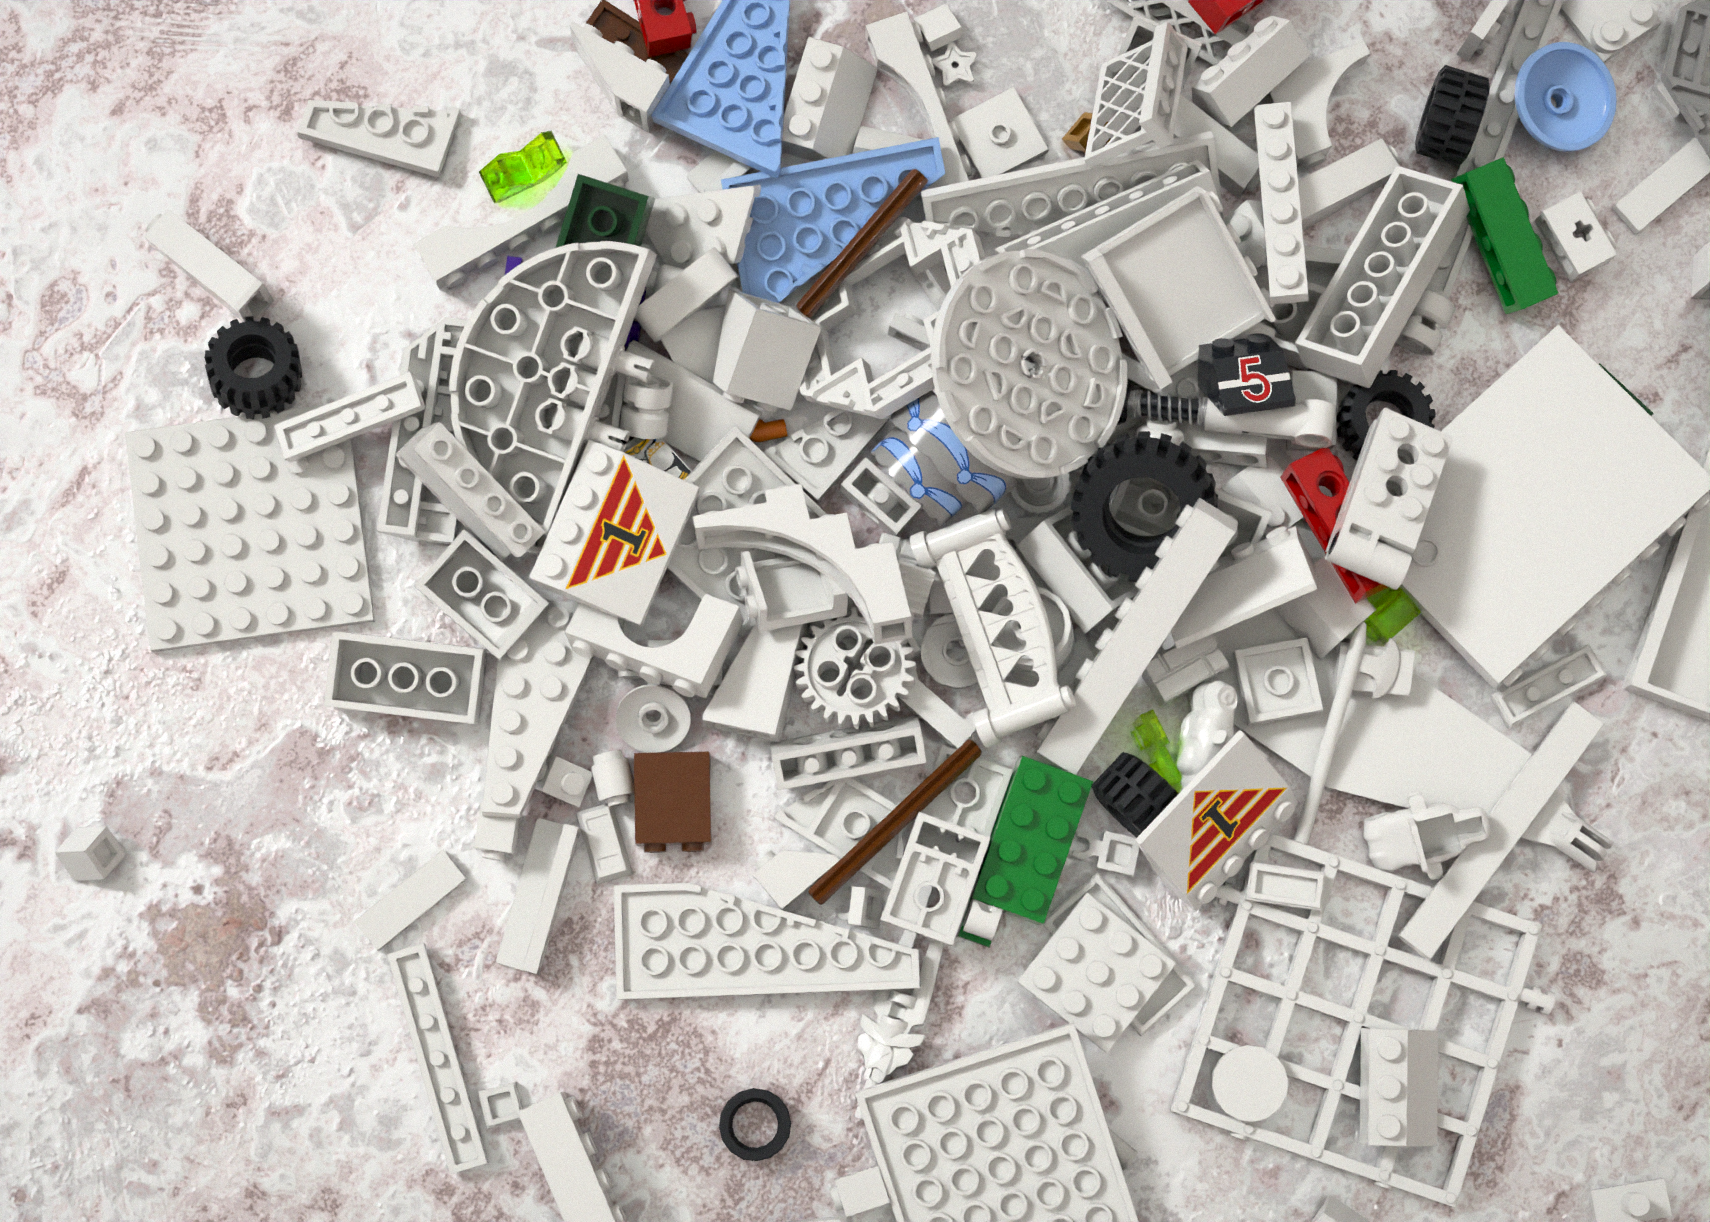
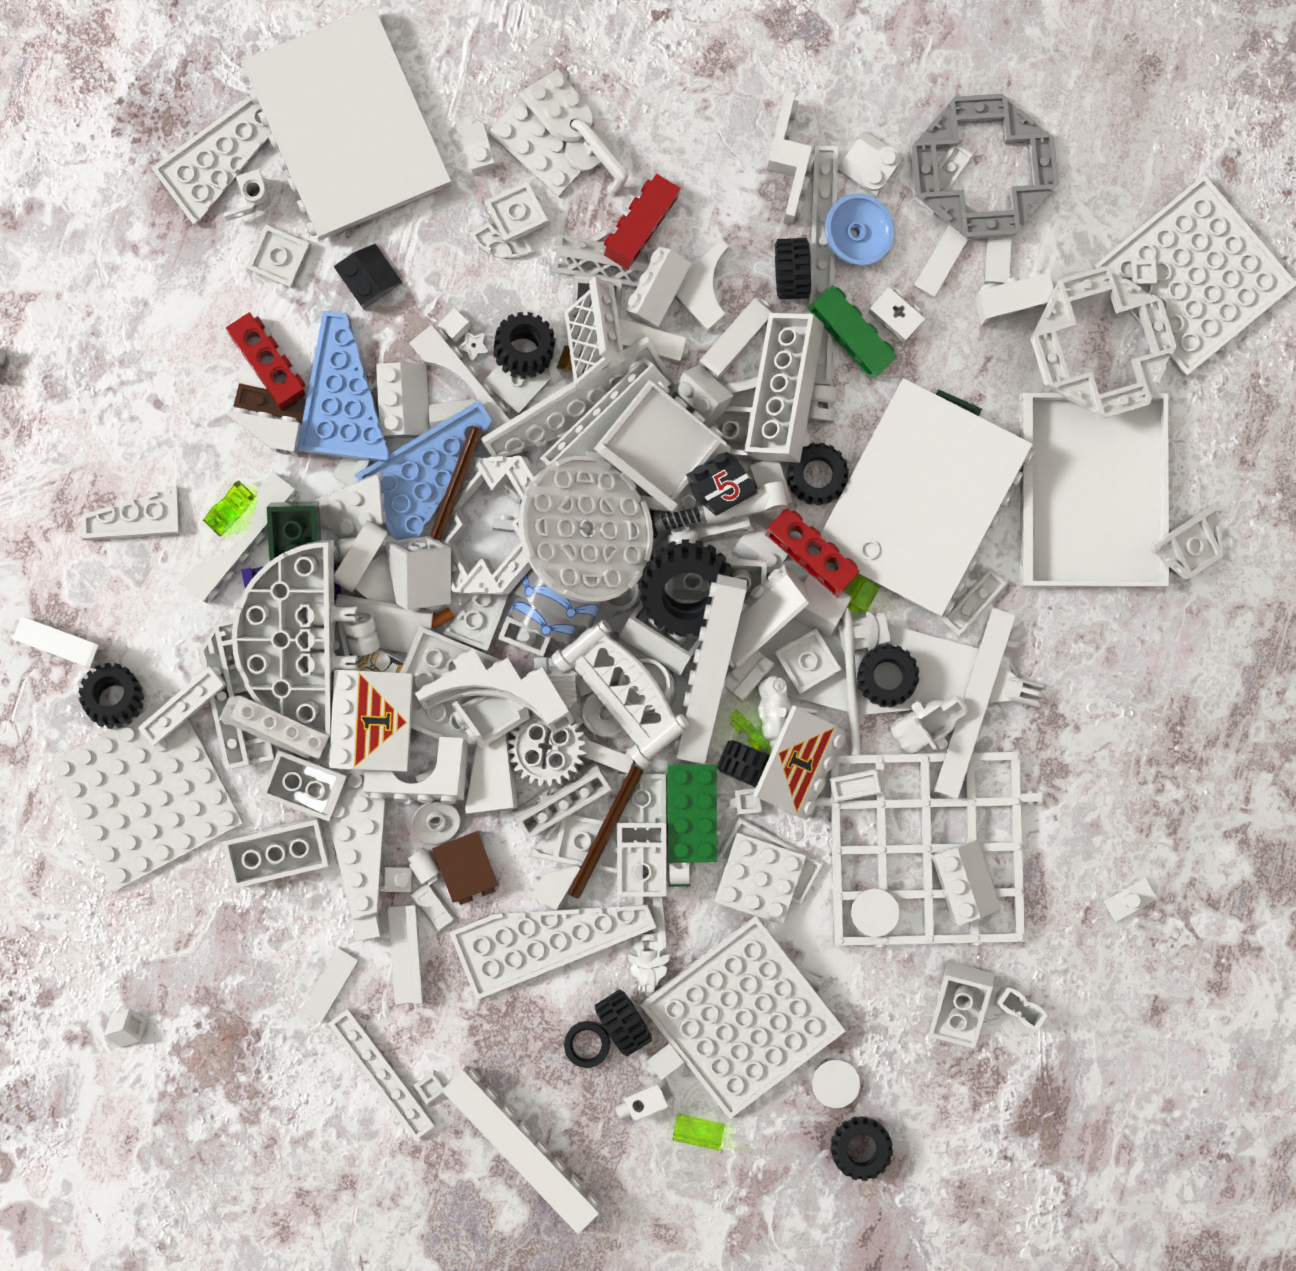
camera: 10 degrees left, 5 degrees up
white tile [838,886,884,929] -> none
white plate [1254,102,1309,305] -> none
white hinge [1325,407,1453,590] -> none
none -> black tyre [493,312,555,379]
none -> black tyre [595,989,652,1057]
none -> black tyre [857,644,920,707]

